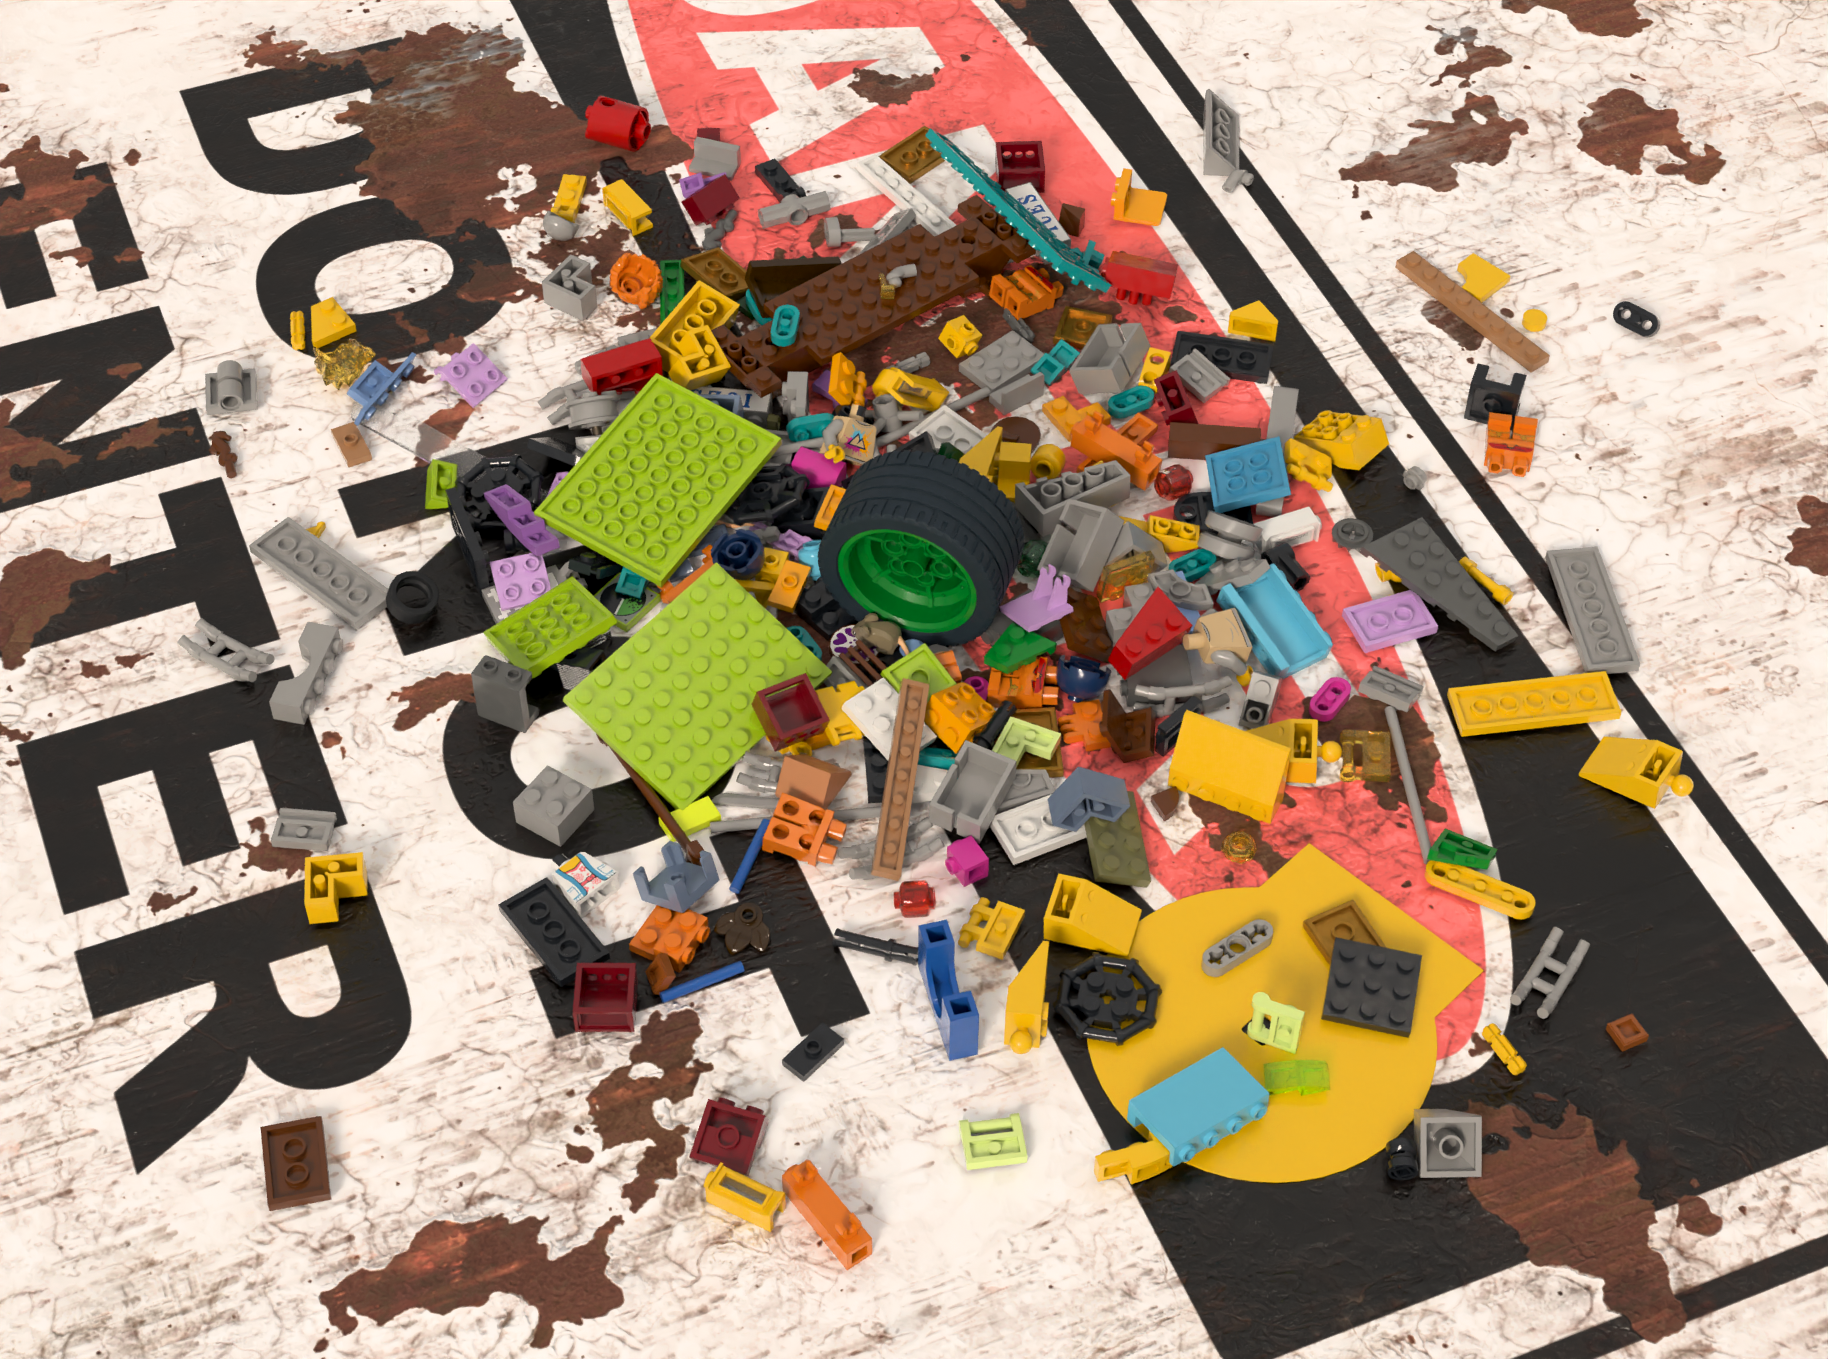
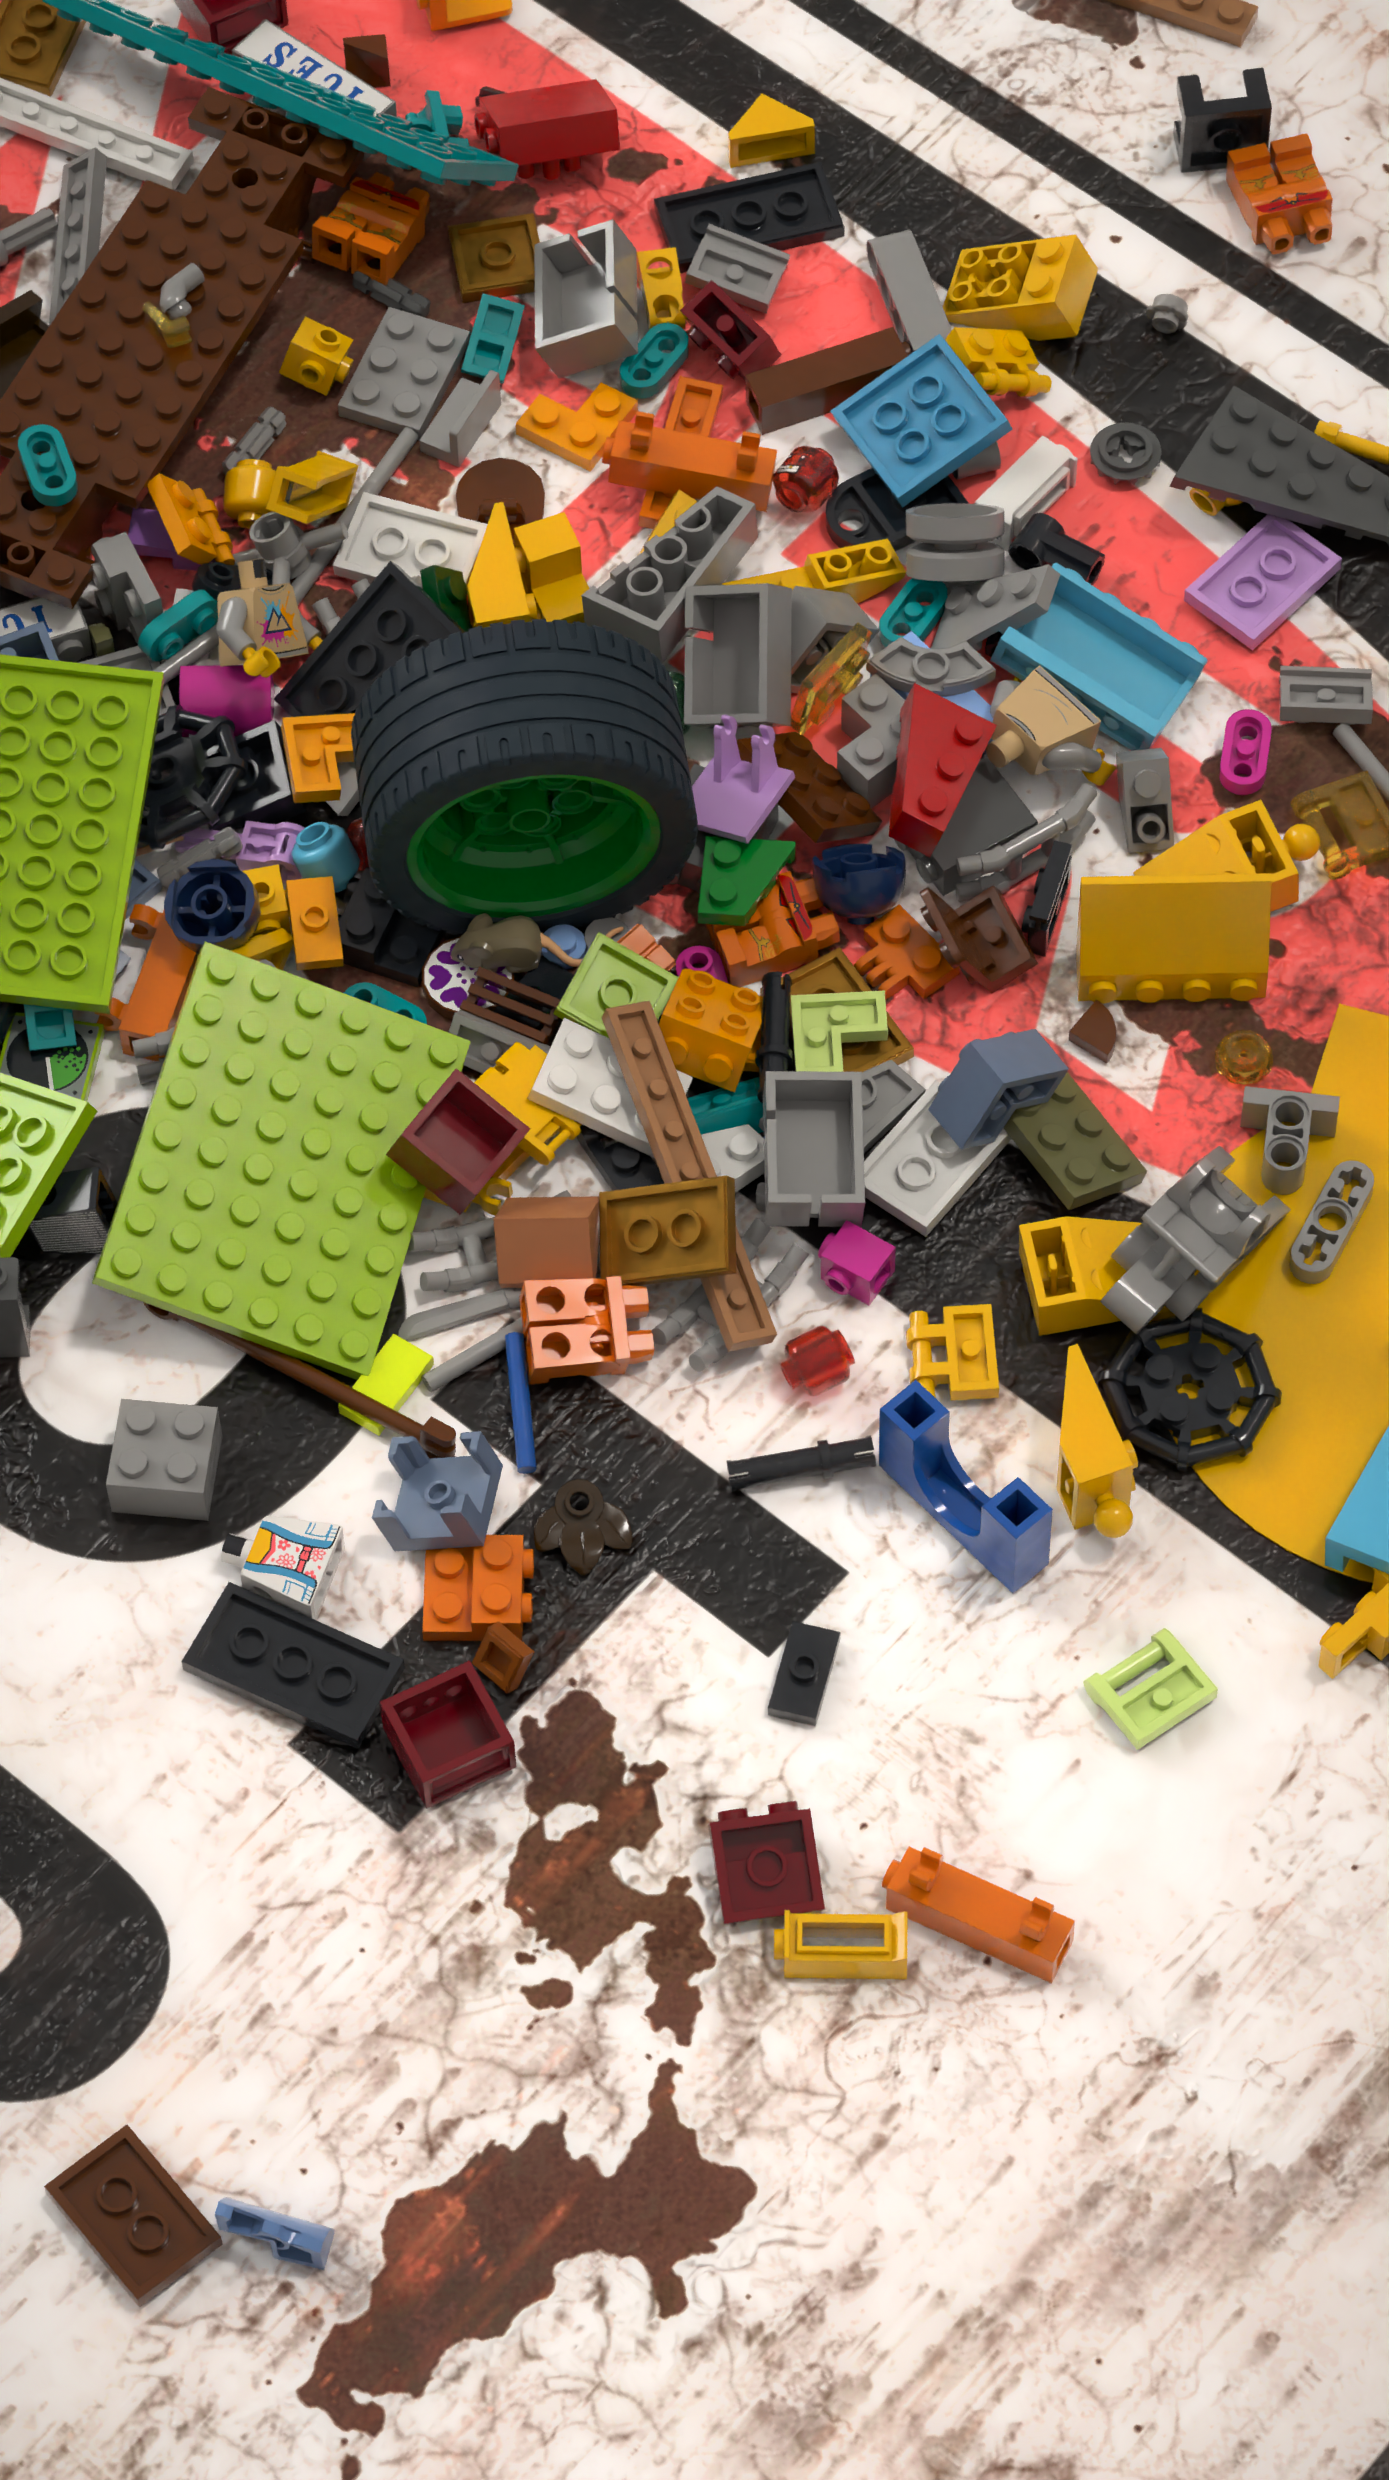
camera: 25 degrees left, 10 degrees up
blue bar [659,961,744,1003] -> none
yellow head [1030,444,1066,480] -> none
none -> medium blue slope [214,2197,335,2270]
none -> pearl gold tile [599,1175,737,1286]
none -> light grey piece [1100,1146,1291,1335]
none -> light grey tile [1240,1086,1340,1195]

